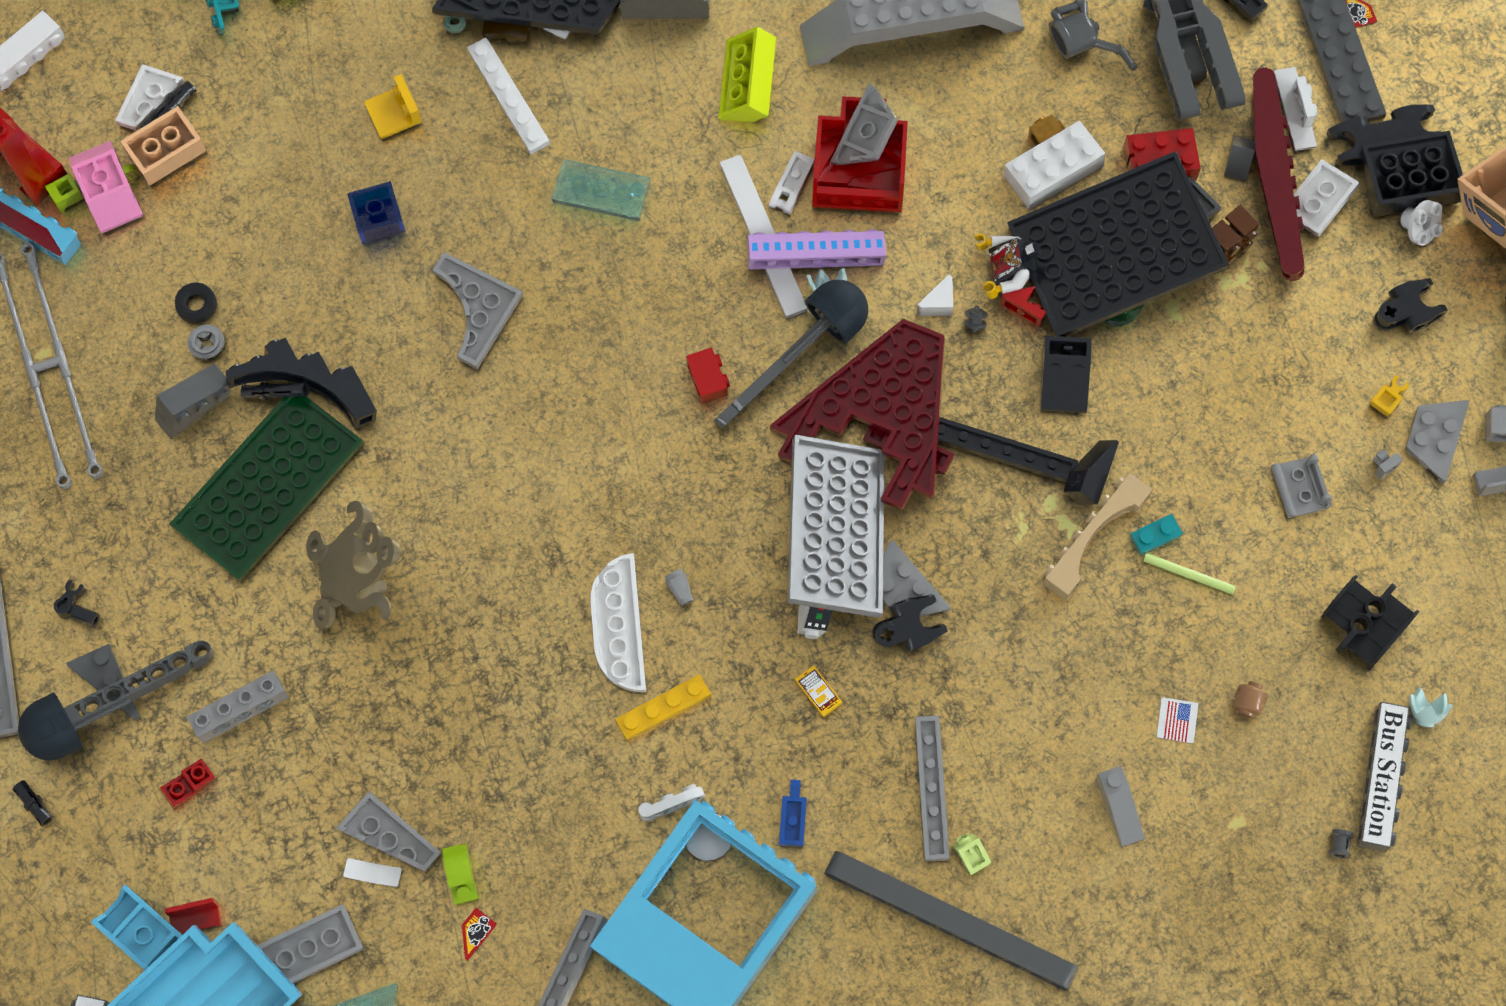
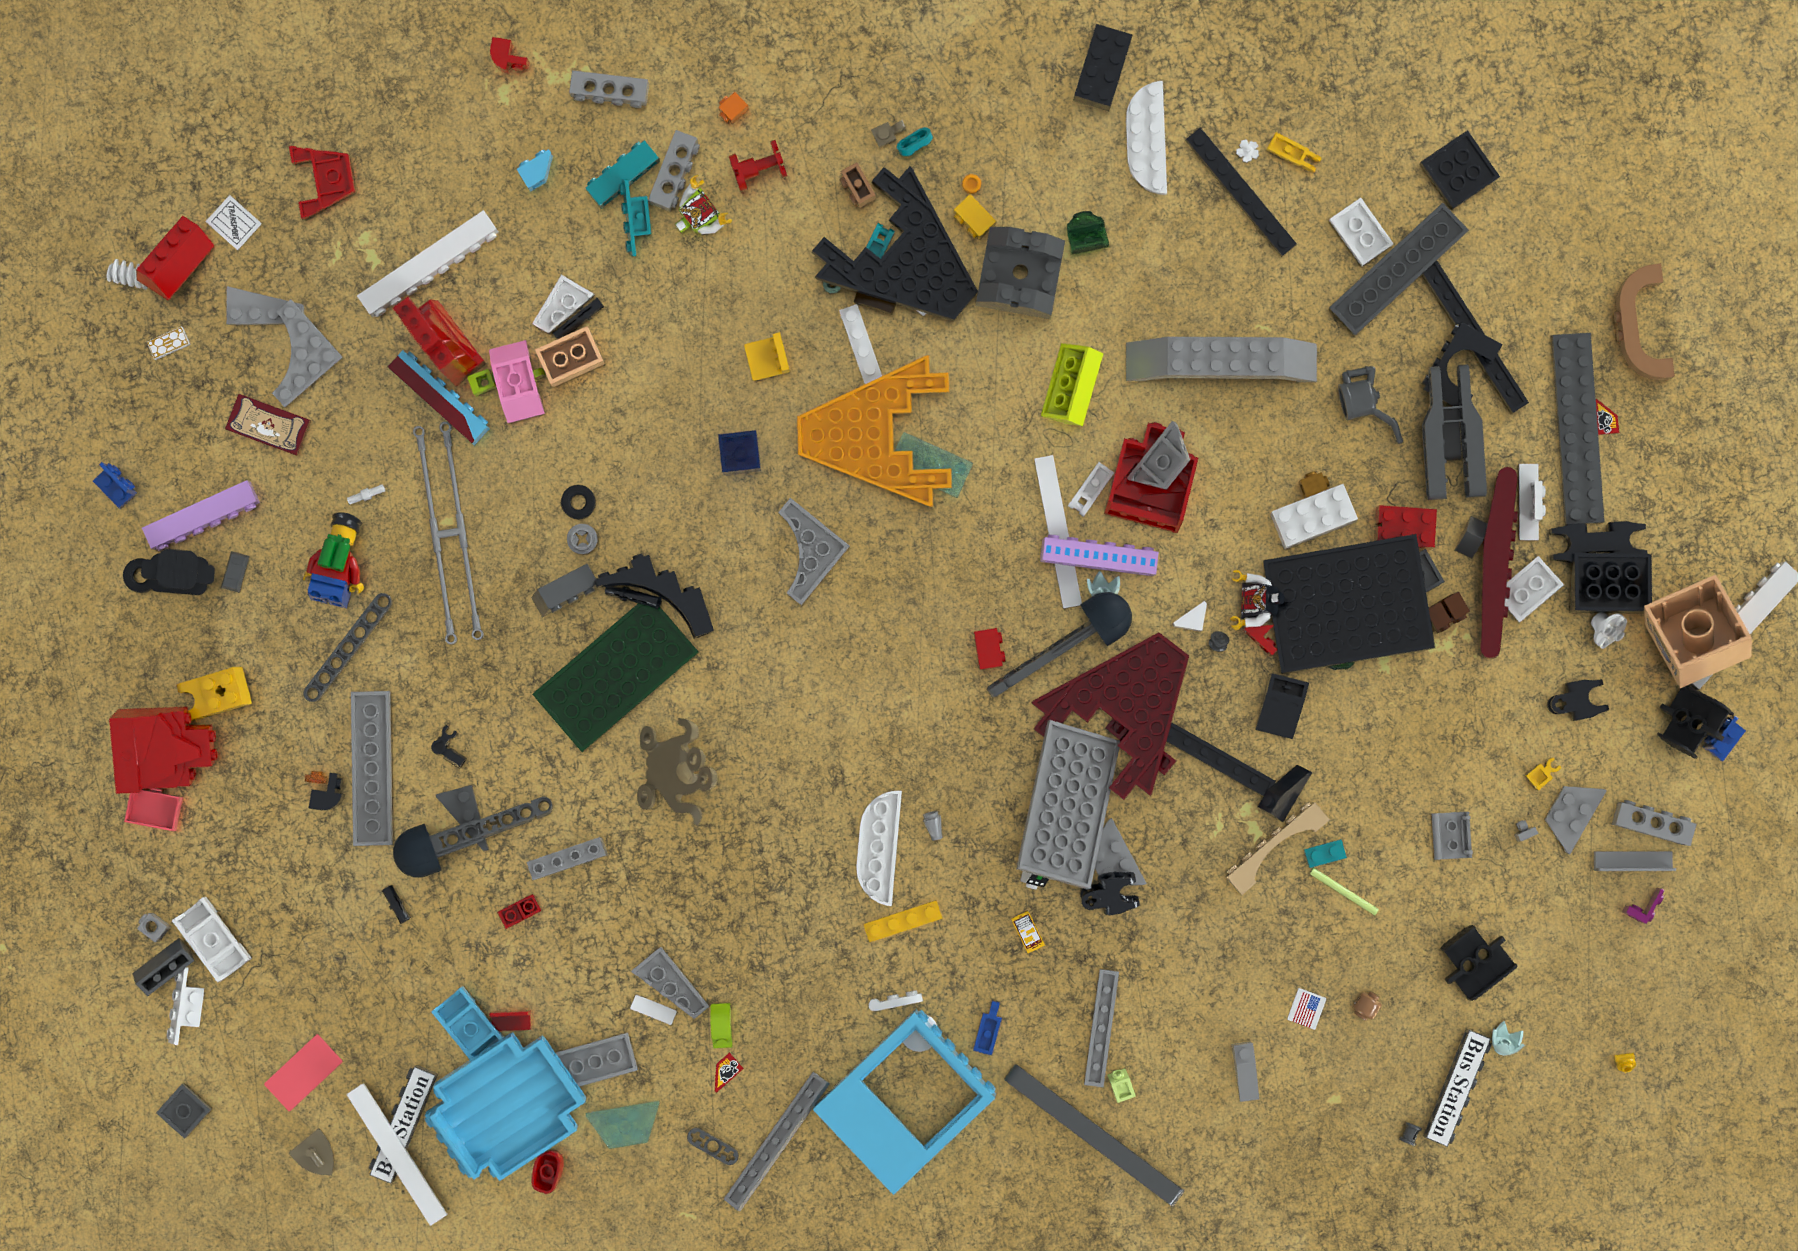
camera: 10 degrees right, 15 degrees up
none -> light orange wing [797,355,952,507]

